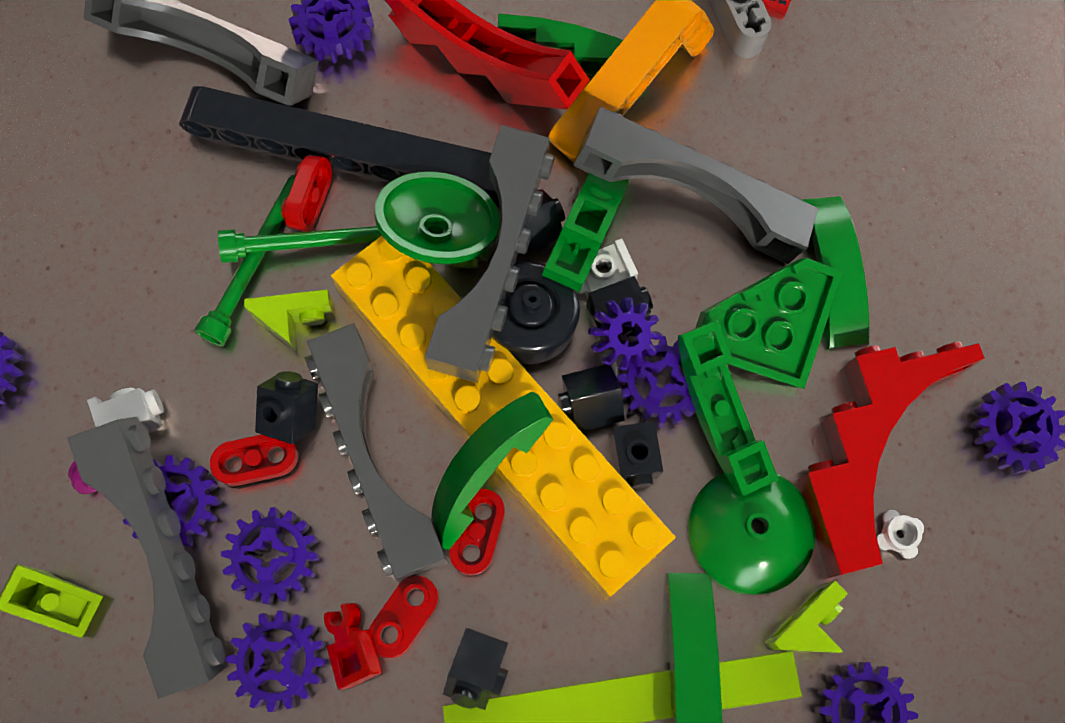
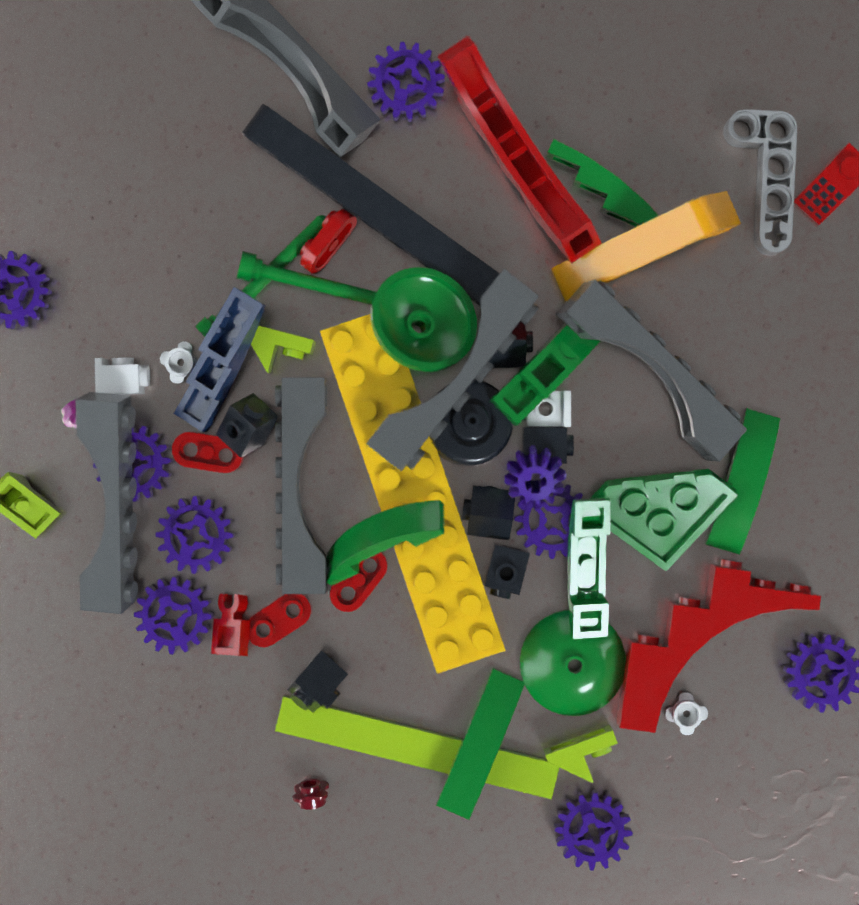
camera: 25 degrees right, 15 degrees up
none -> white plate [160,342,198,384]
none -> dark blue slope [173,287,266,432]

